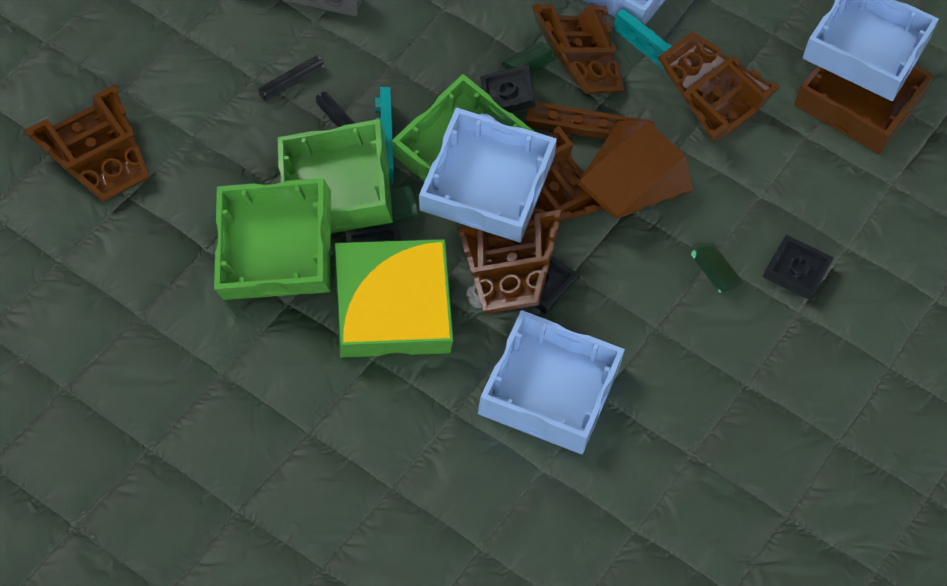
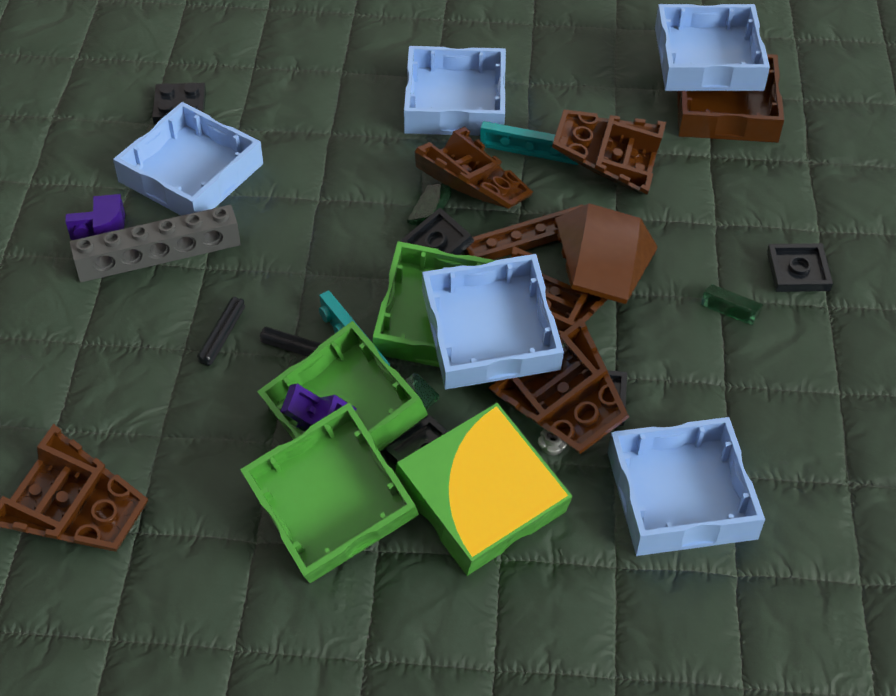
camera: 25 degrees left, 5 degrees down
none -> dark purple brick [280,384,357,431]

